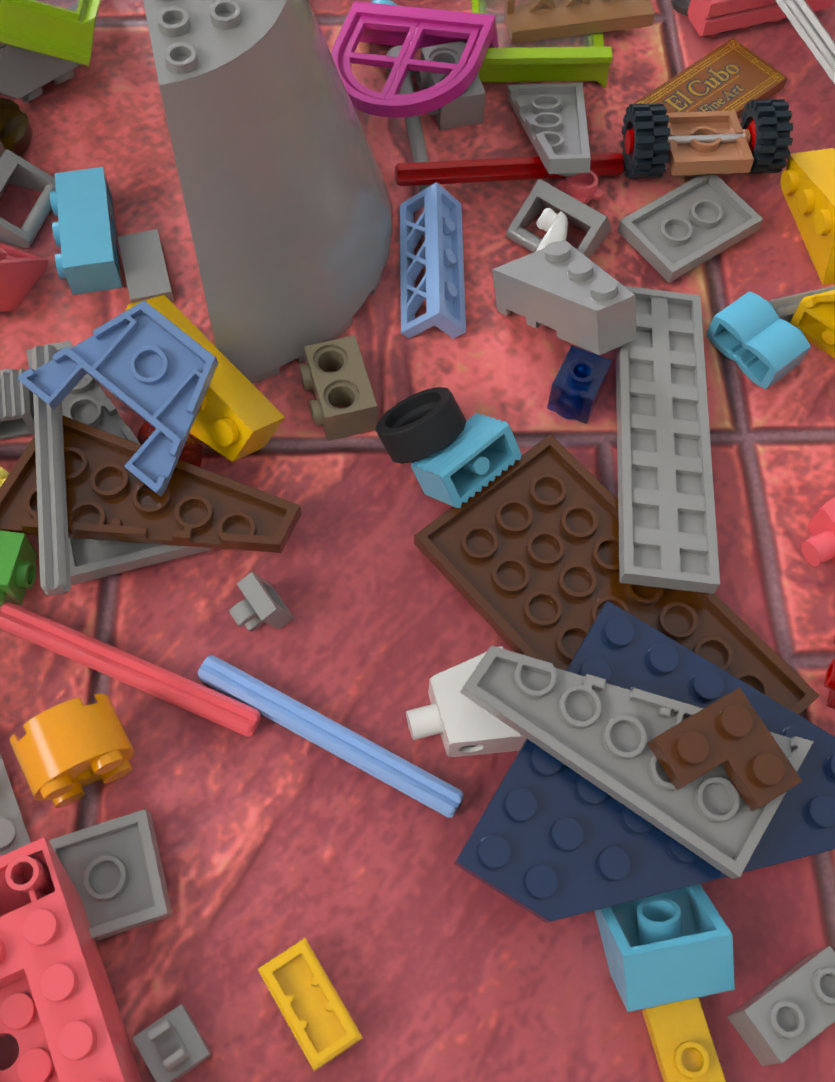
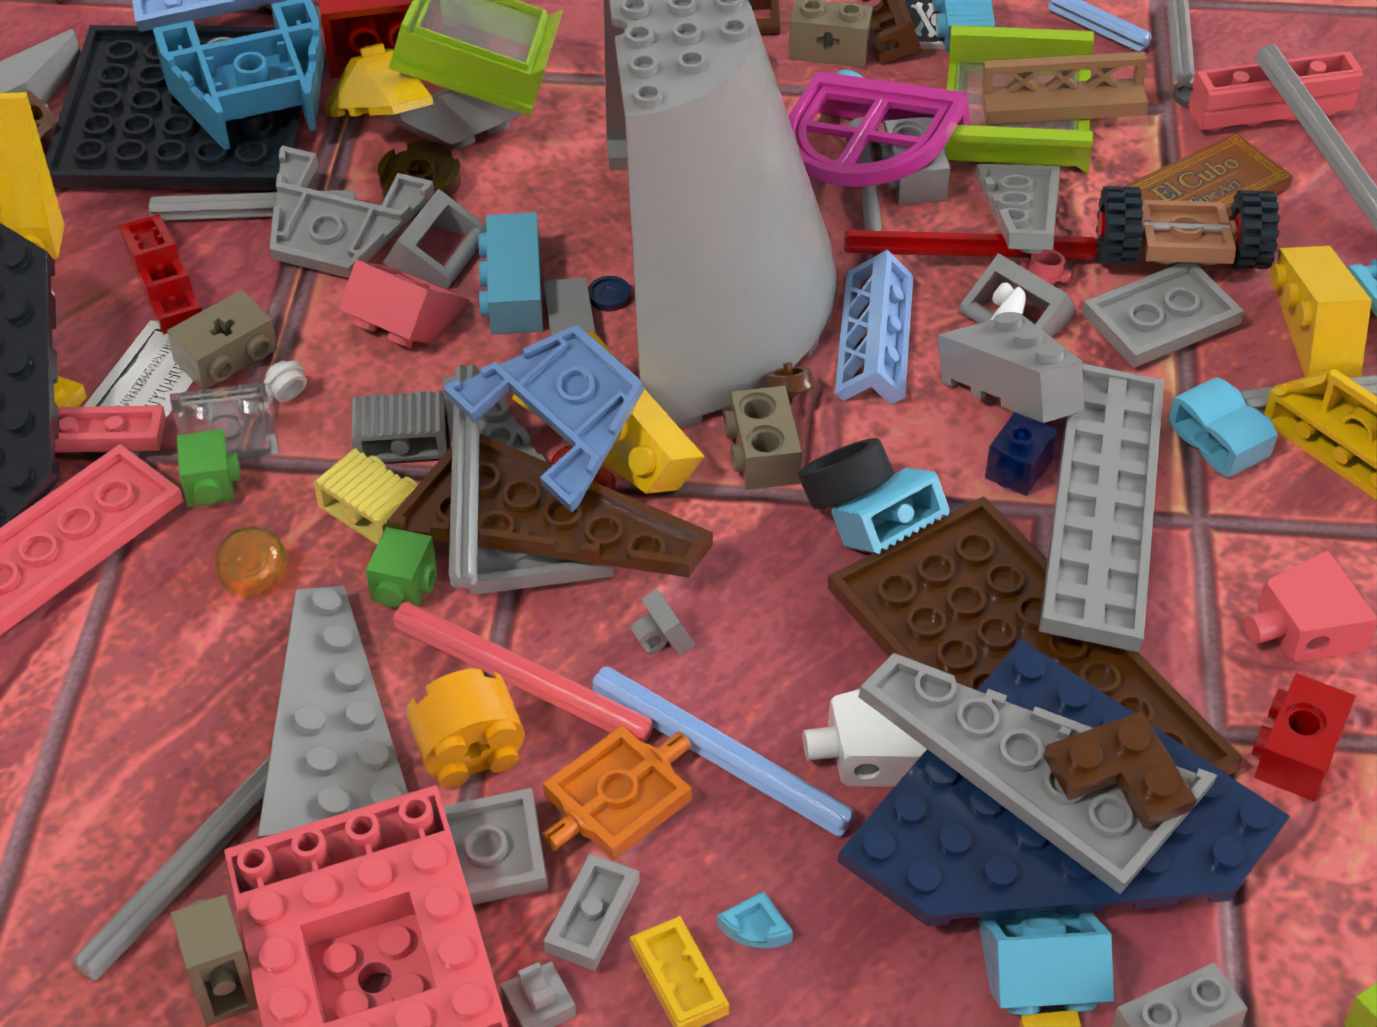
camera: 10 degrees right, 15 degrees down
none -> orange plate [542,725,692,861]
none -> light grey plate [544,853,640,971]
none -> dark blue piece [588,276,631,312]
none -> medium azure tile [717,891,793,948]
none -> reddish brown hat [762,362,818,405]

